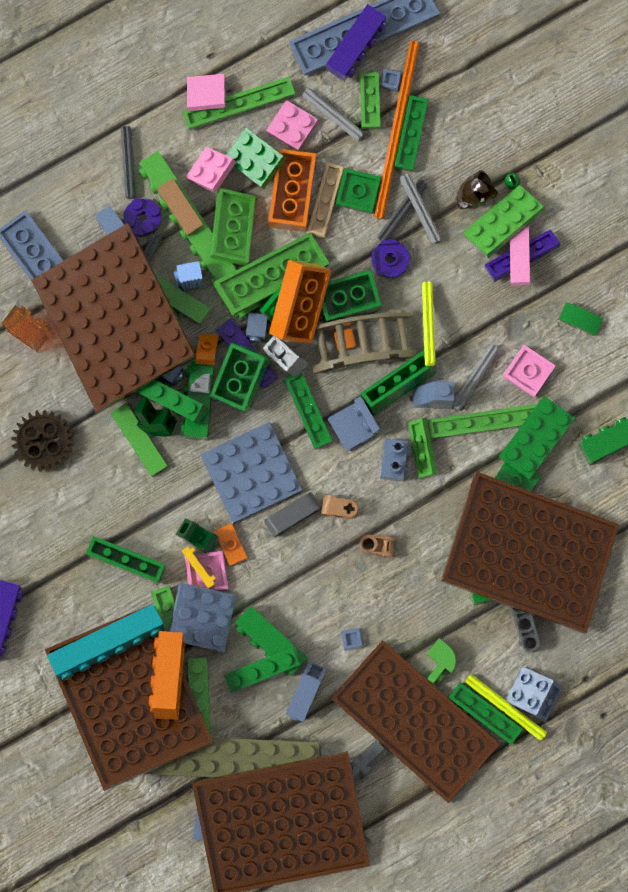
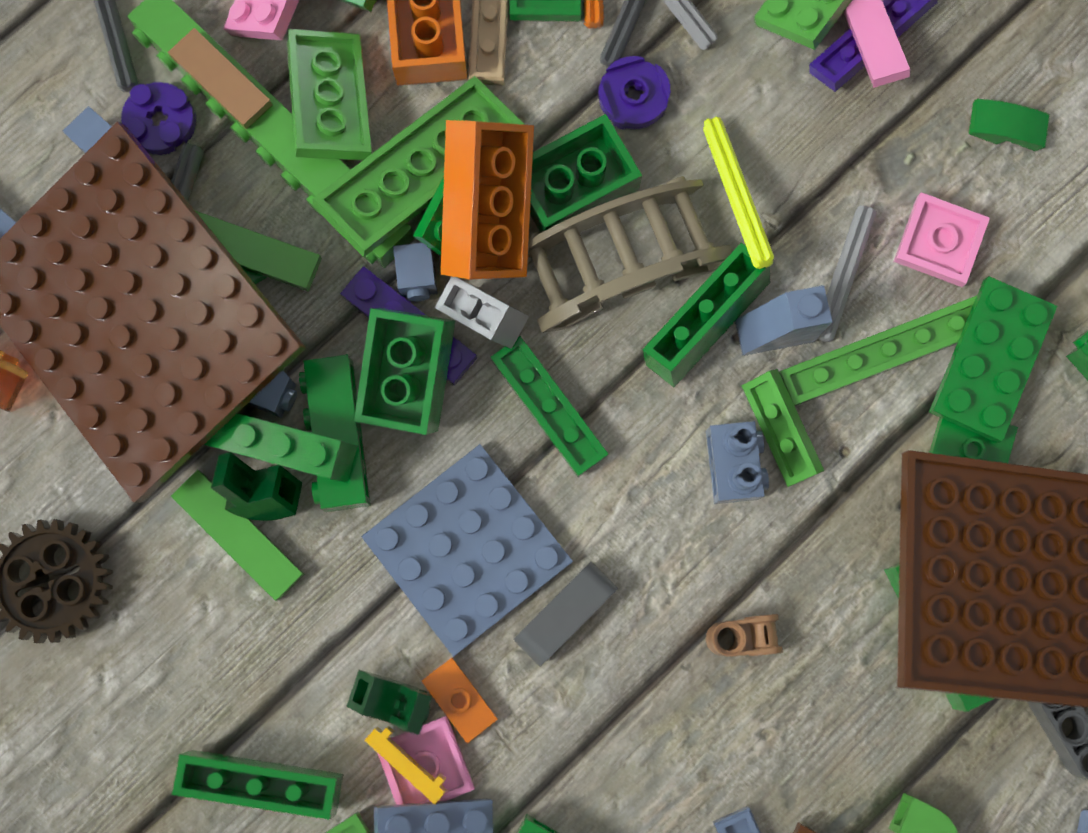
camera: 15 degrees left, 0 degrees up
light blue brick [174,261,204,291] -> none
light grey tile [190,374,211,394] -> none
orange plate [195,333,219,365] -> none
medium nougat piece [321,495,359,519] -> none
sand blue bracket [328,396,380,451] -> none
orange tile [333,328,357,352] -> none

